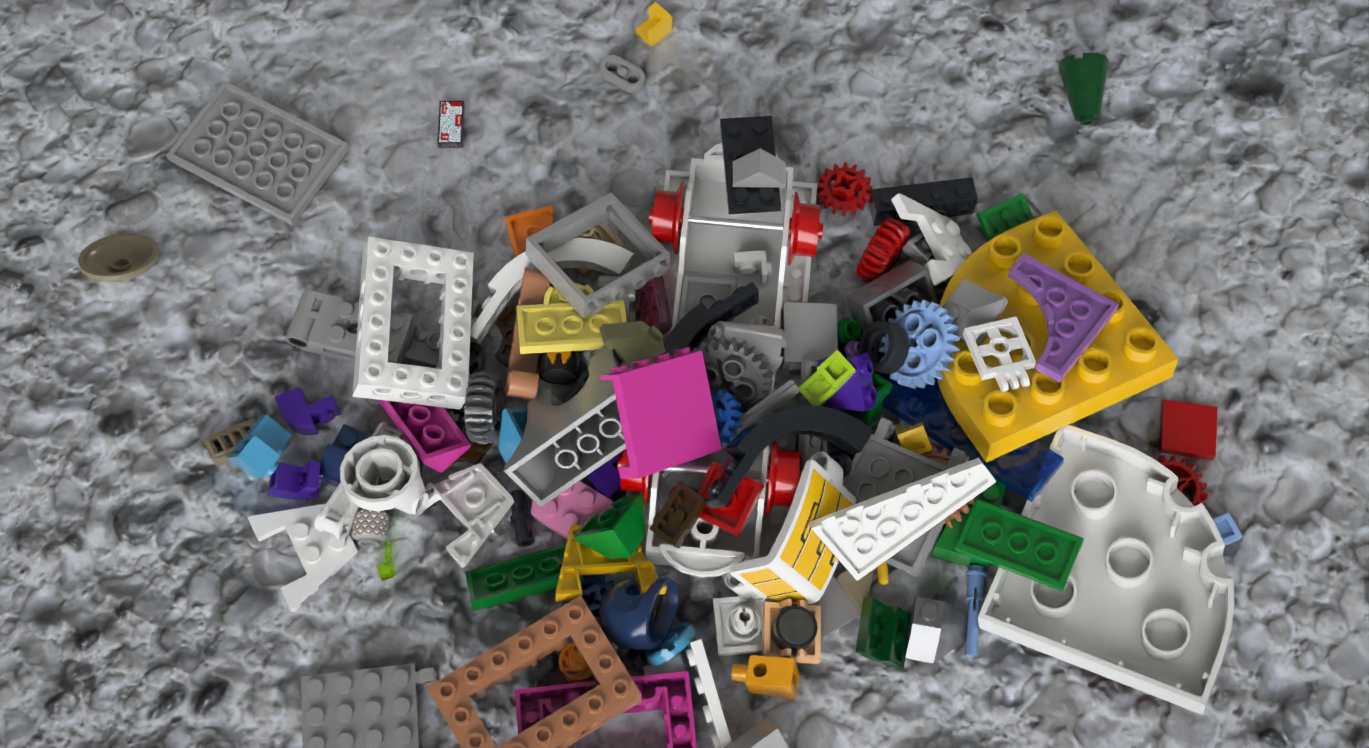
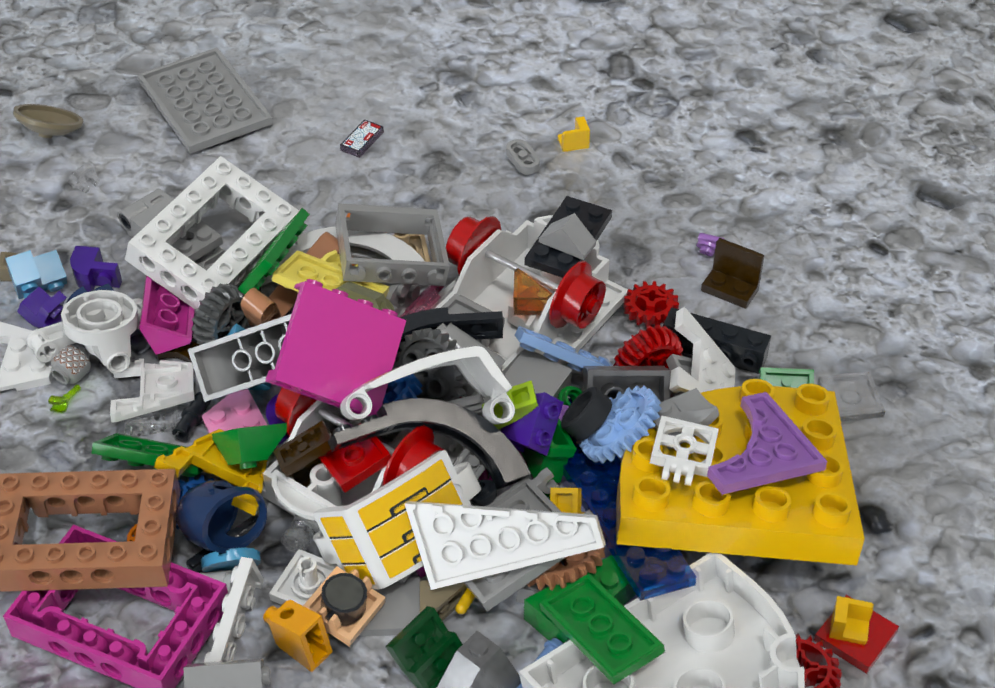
camera: 30 degrees right, 20 degrees down
dark green cone [1058,53,1109,125] -> none
none -> green plate [238,208,310,295]
none -> white panel [340,346,515,424]
none -> clear orange slope [513,268,553,316]
none -> light blue wing [515,326,613,372]
none -> medium lavender plate [696,233,724,256]
none -> dark brown bracket [701,238,765,309]
none -> yellow panel [829,596,874,645]

